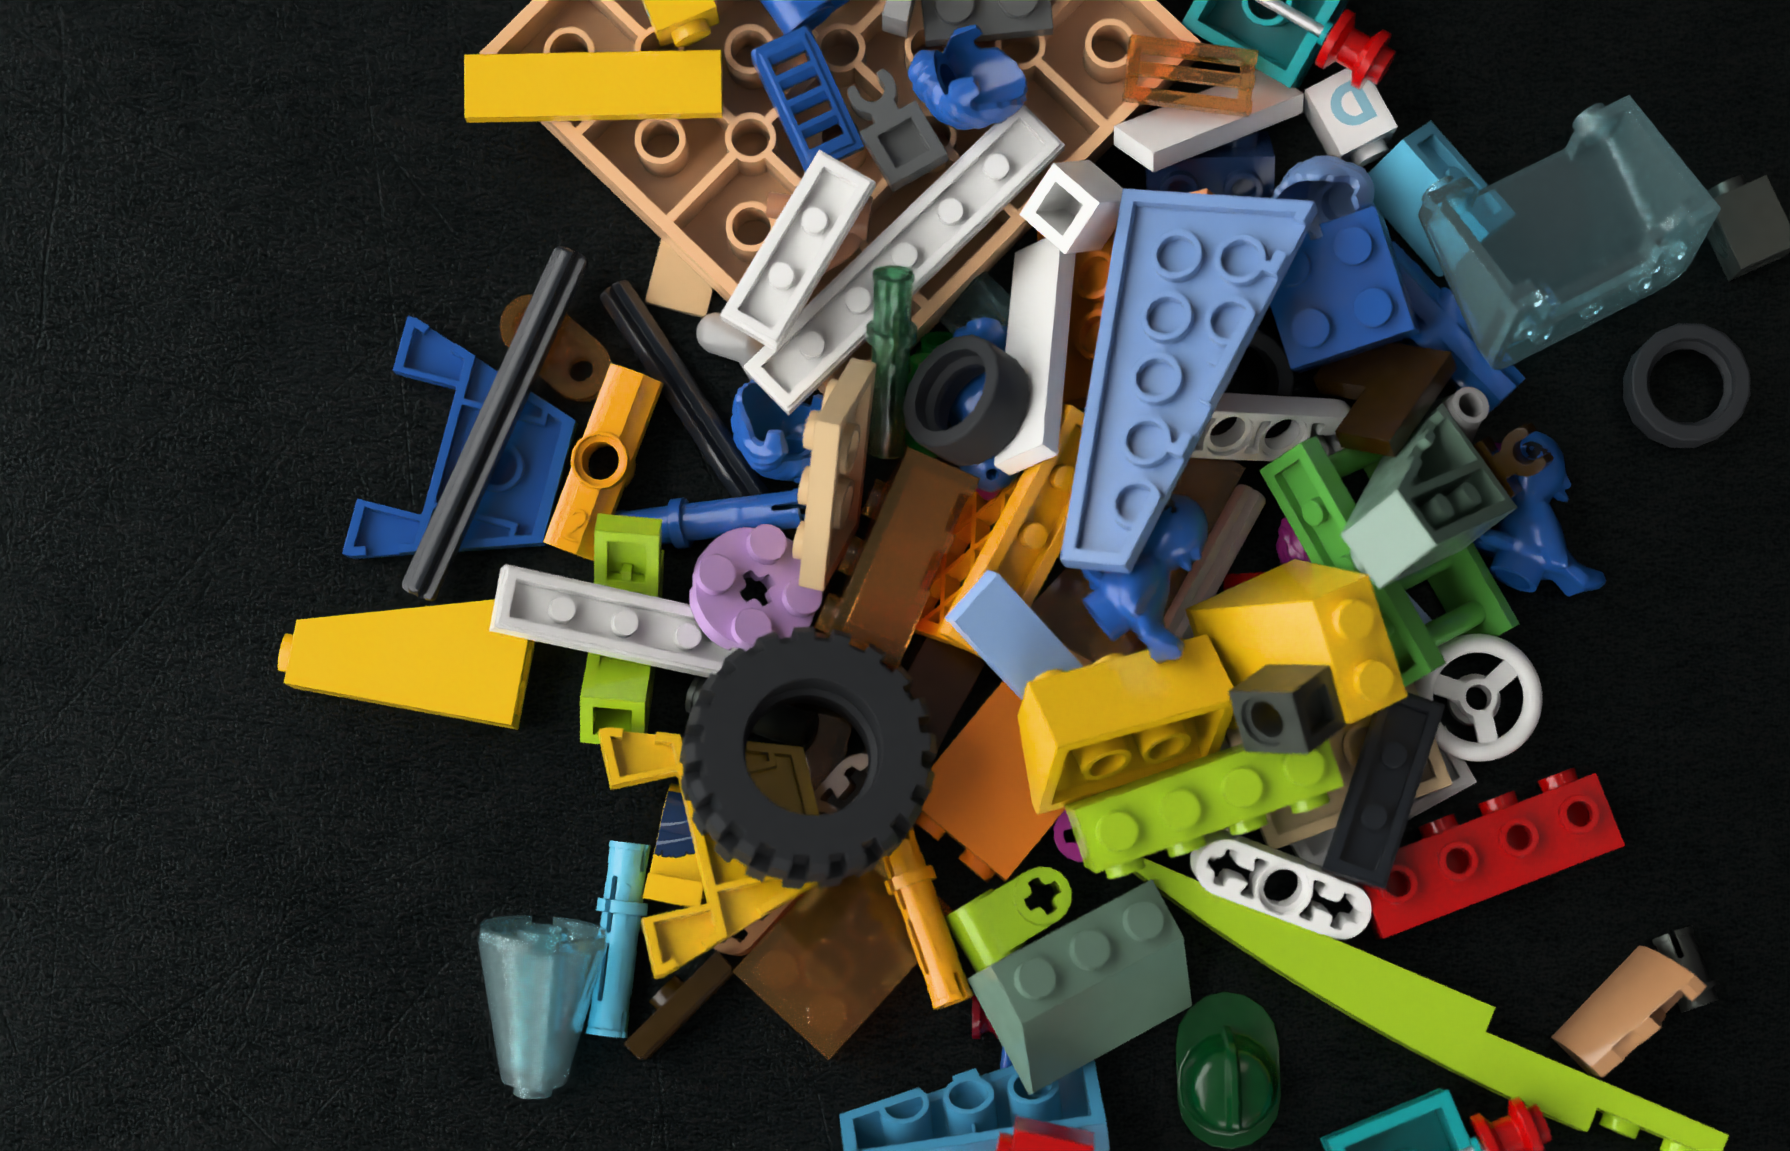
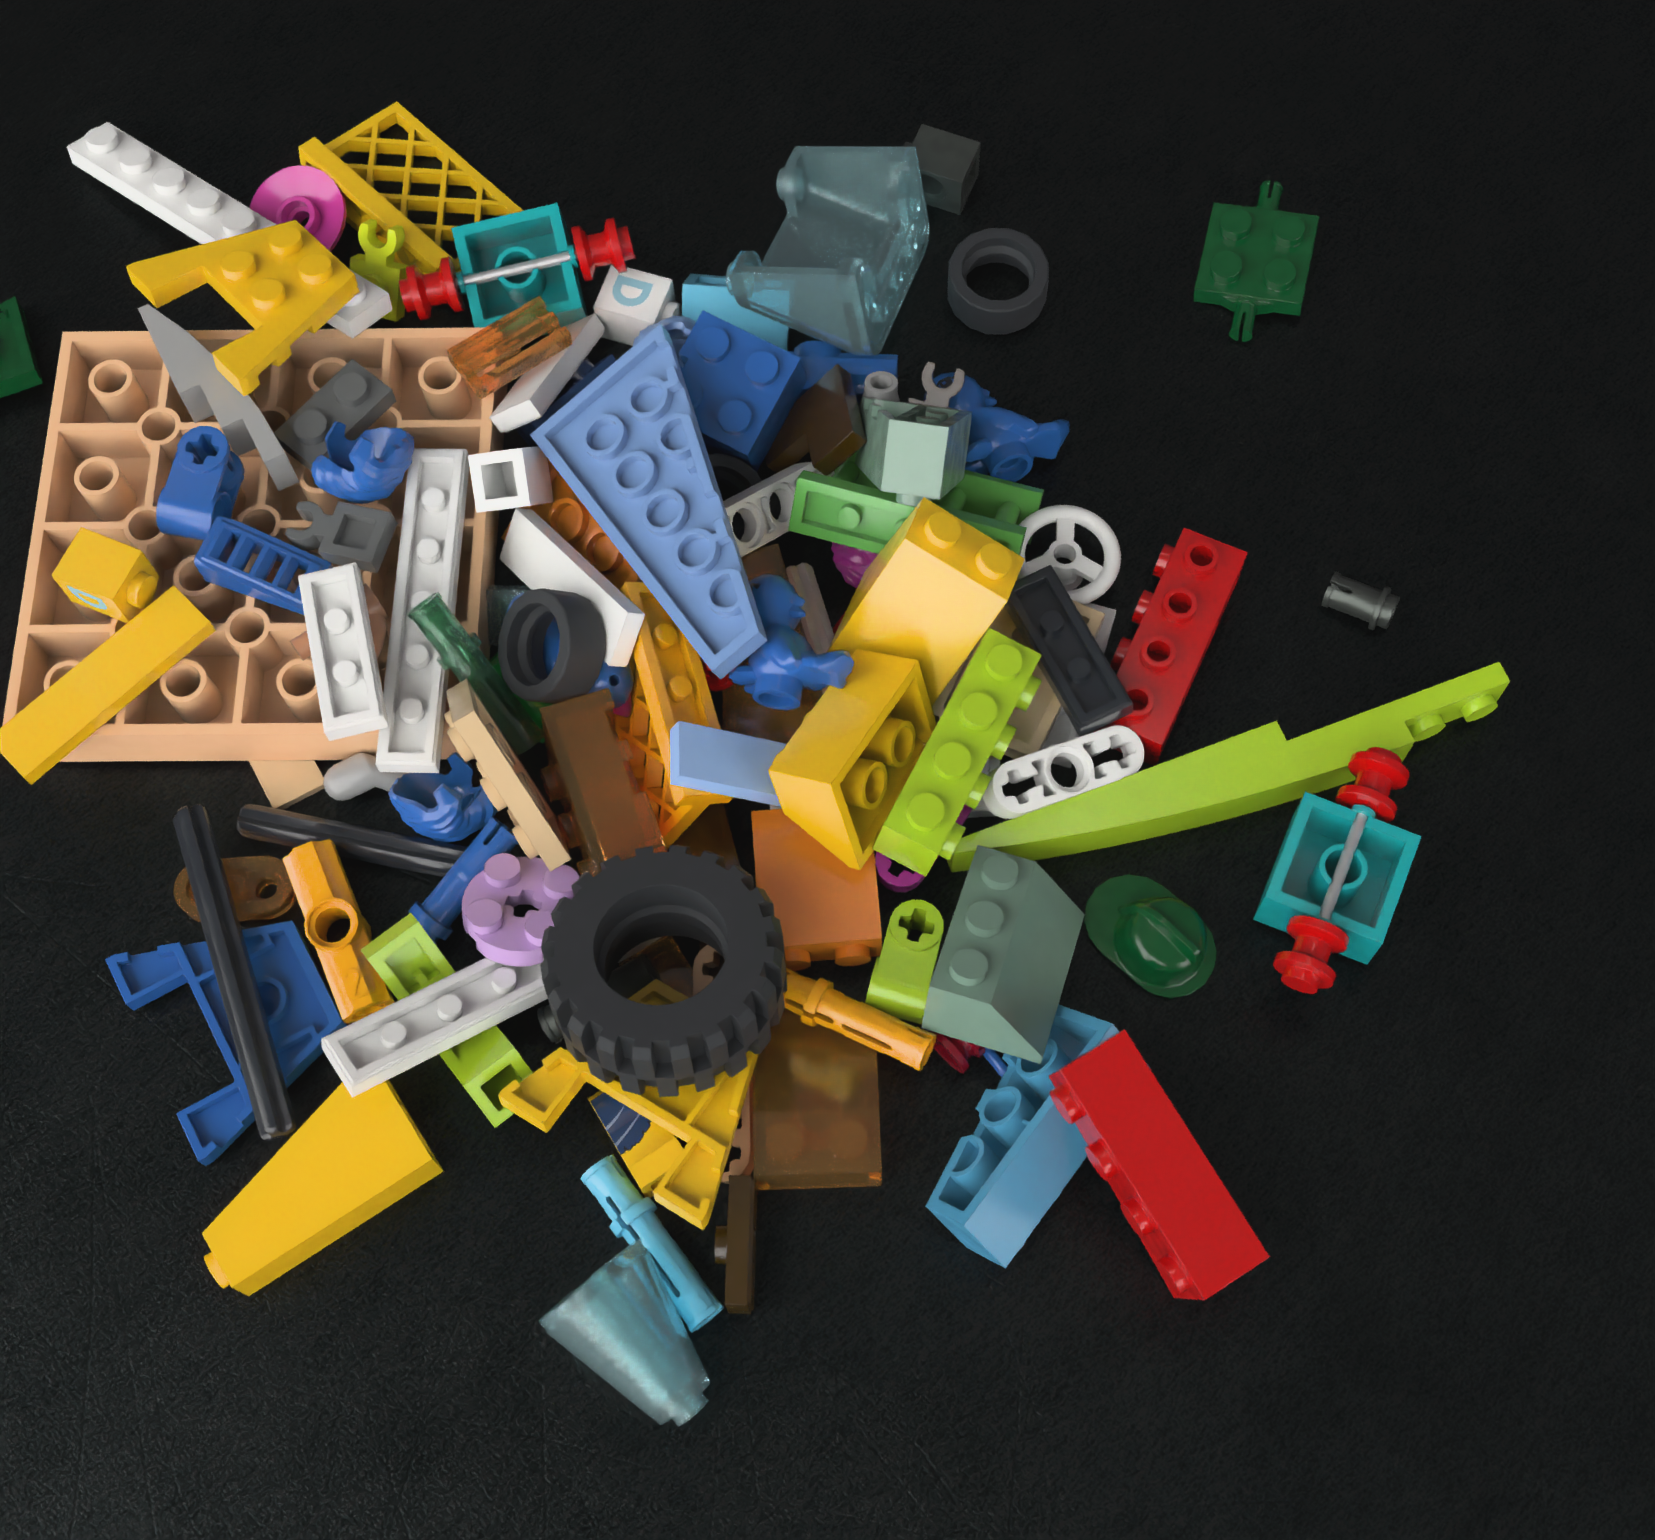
camera: 45 degrees left, 15 degrees down
pearl dark grey brick [1228,664,1346,754] -> none
medium nougat slope [1551,945,1707,1078] -> none

